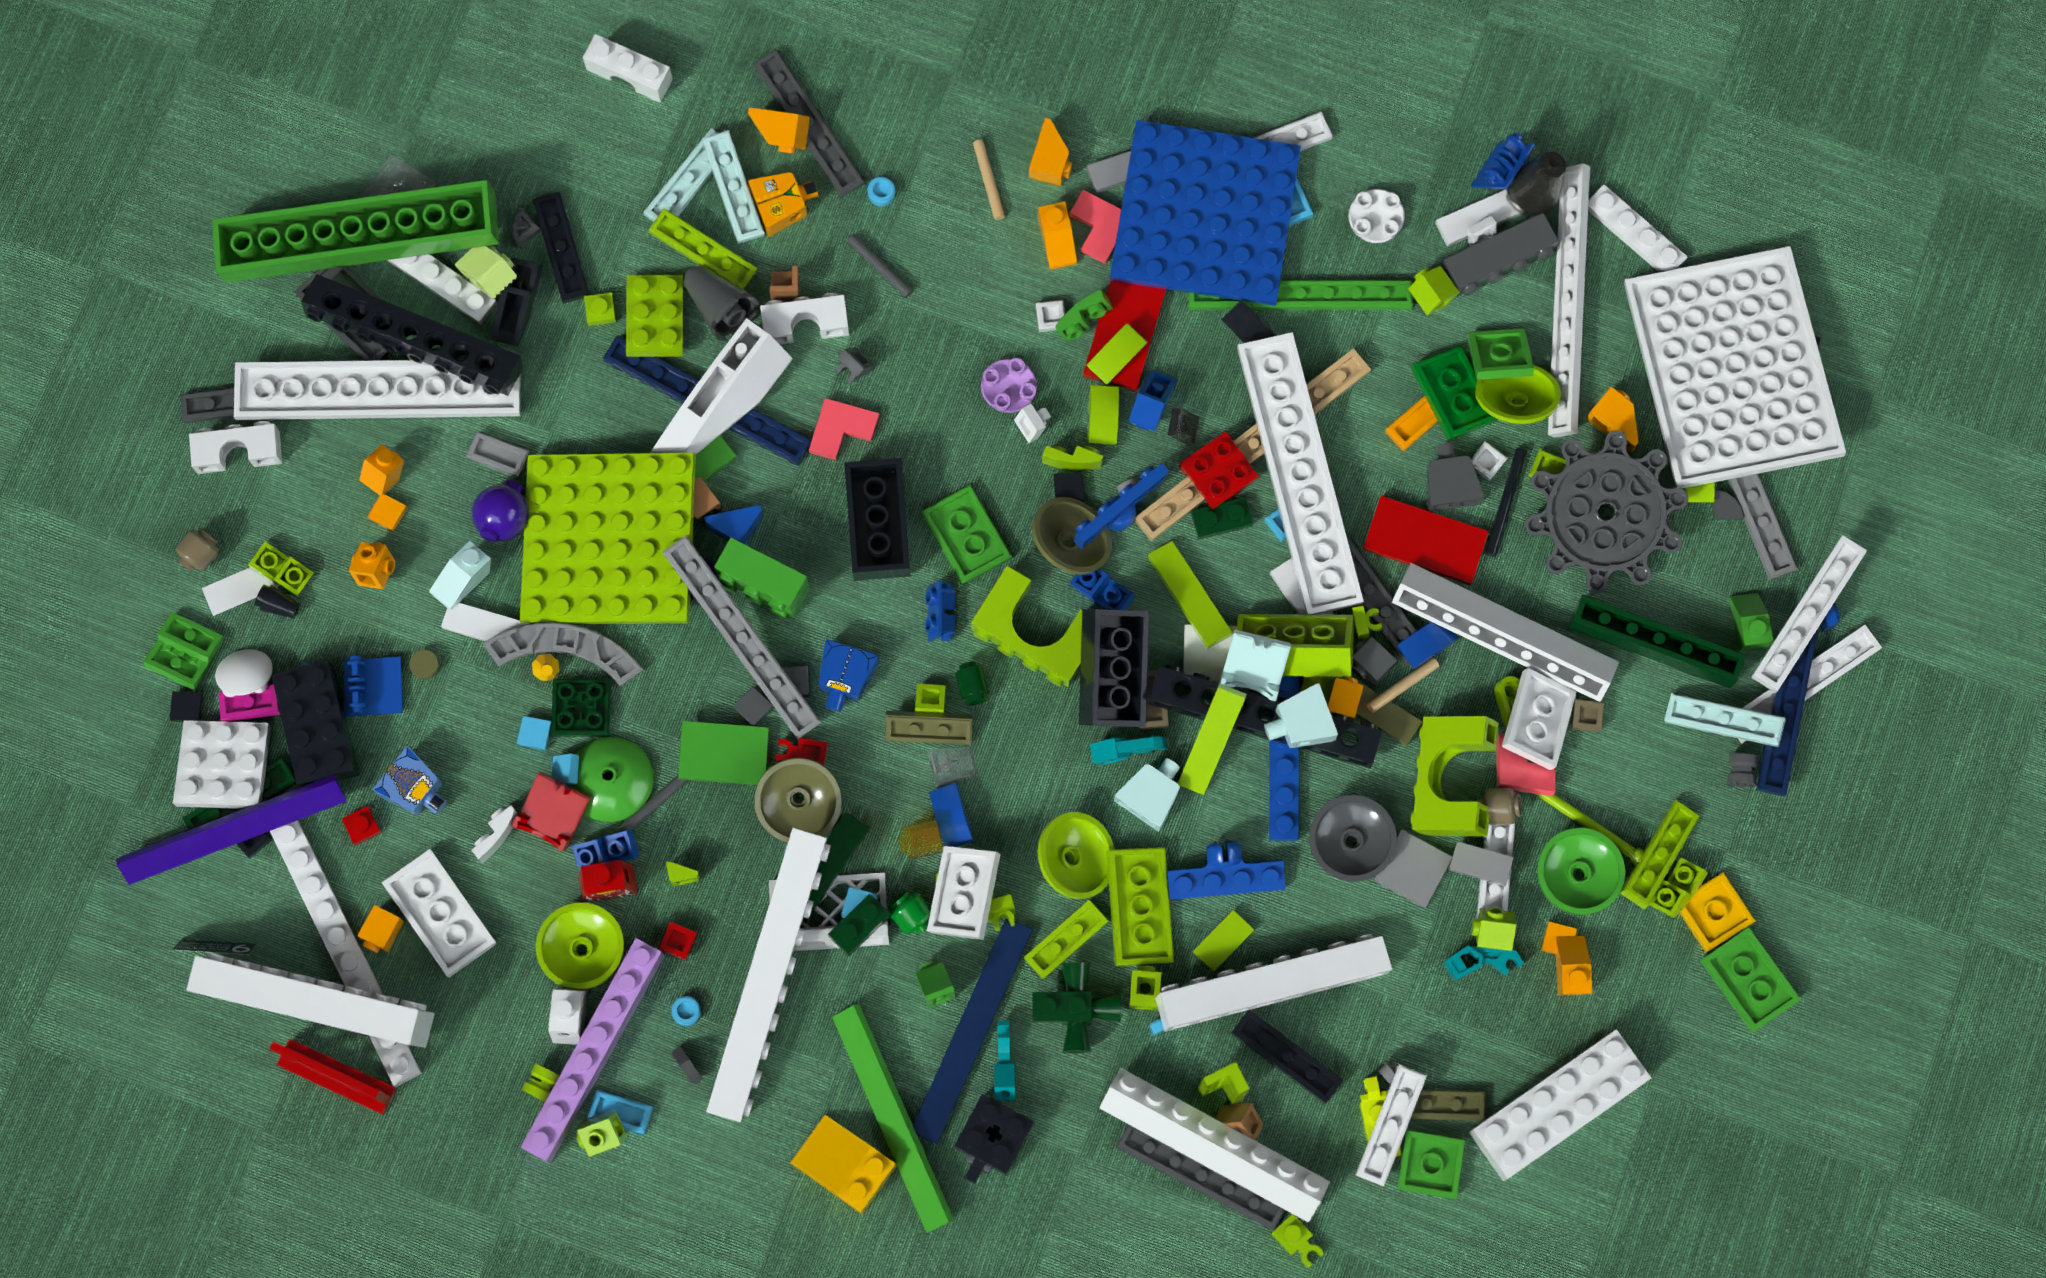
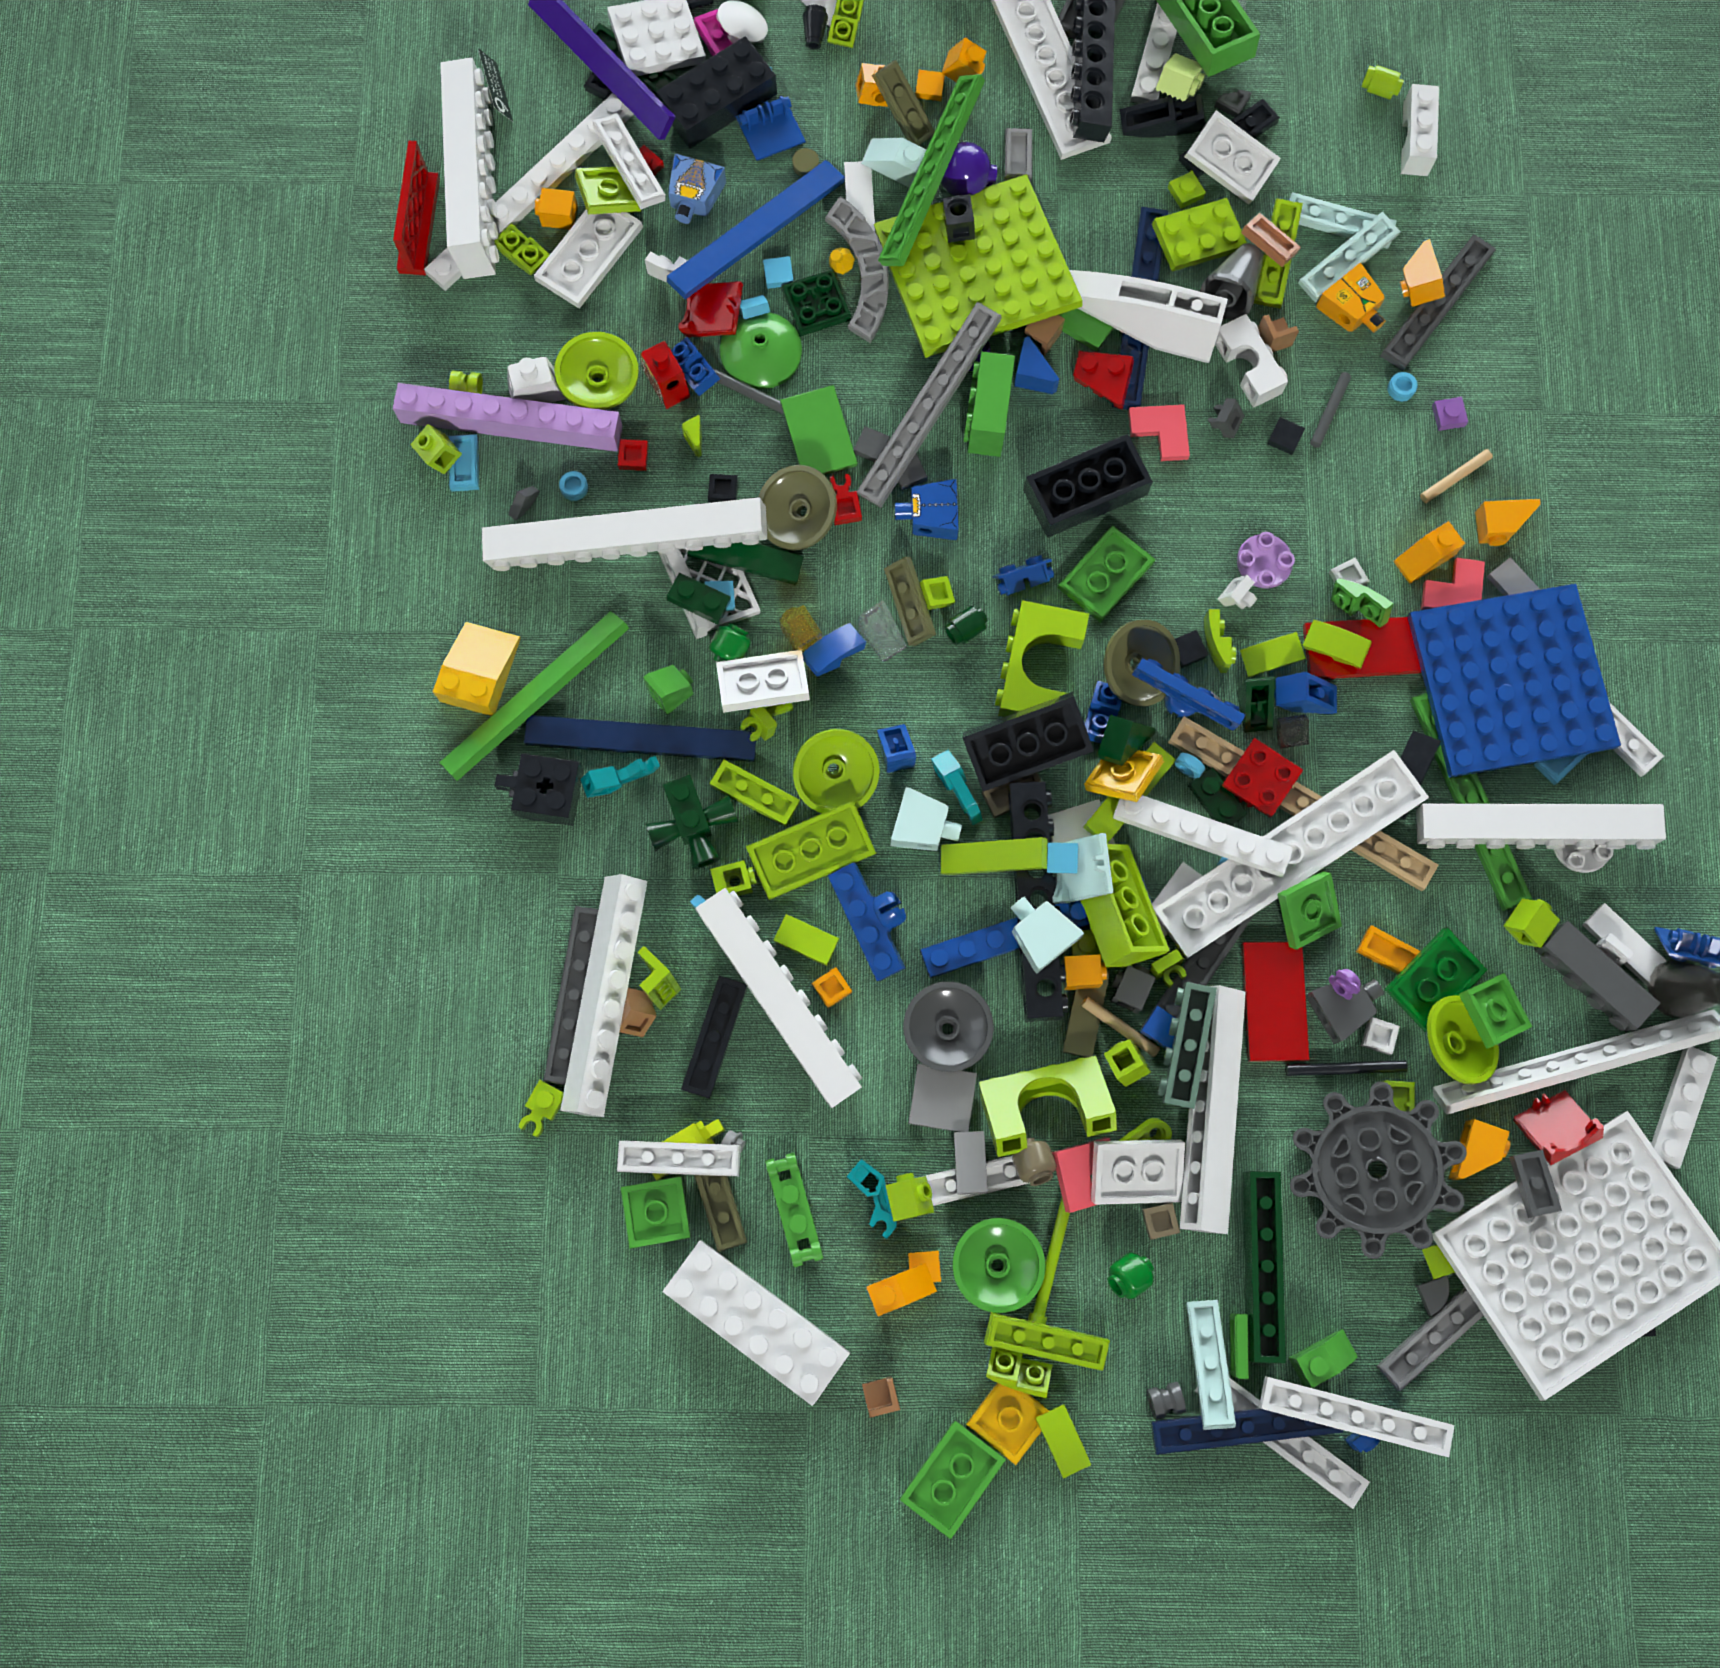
camera: 70 degrees right, 0 degrees up
none -> lime slope [494,223,550,275]
none -> lime tile [575,167,641,215]
none -> white tile [593,113,665,209]
none -> blue tile [667,160,845,300]
none -> black tile [708,474,738,503]
none -> bright green plate [765,1152,824,1268]
none -> light orange tile [811,967,852,1009]
none -> medium nougat panel [862,1376,900,1418]
none -> olive tile [871,60,935,146]
none -> blue slope [877,724,916,773]
none -> bright green tile [878,74,985,266]
none -> black brick [943,194,975,243]
none -> lime slope [1035,1404,1091,1479]
none -> medium azure tile [1047,843,1078,874]
none -> red wing [1073,351,1134,410]
none -> yellow tile [1084,750,1164,802]
none -> dark green slope [1098,715,1156,766]
none -> lime brick [1104,1039,1151,1087]
none -> green head [1107,1253,1154,1299]
none -> white plate [1113,795,1293,878]
none -> sand green brick [1158,982,1217,1109]
none -> medium azure tile [1175,753,1205,779]
none -> white plate [1184,110,1281,205]
none -> bright green tile [1229,1313,1249,1379]
none -> dark green slope [1237,676,1275,733]
none -> nougat tile [1241,213,1301,267]
none -> black tile [1267,417,1305,455]
none -> bright green plate [1278,871,1342,950]
none -> medium lavender plate [1329,969,1361,1000]
none -> lime brick [1361,65,1404,100]
none -> white brick [1416,804,1666,849]
none -> medium lavender plate [1432,397,1468,431]
none -> dark grey plate [1509,1150,1562,1218]
none -> piece [1513,1090,1604,1166]

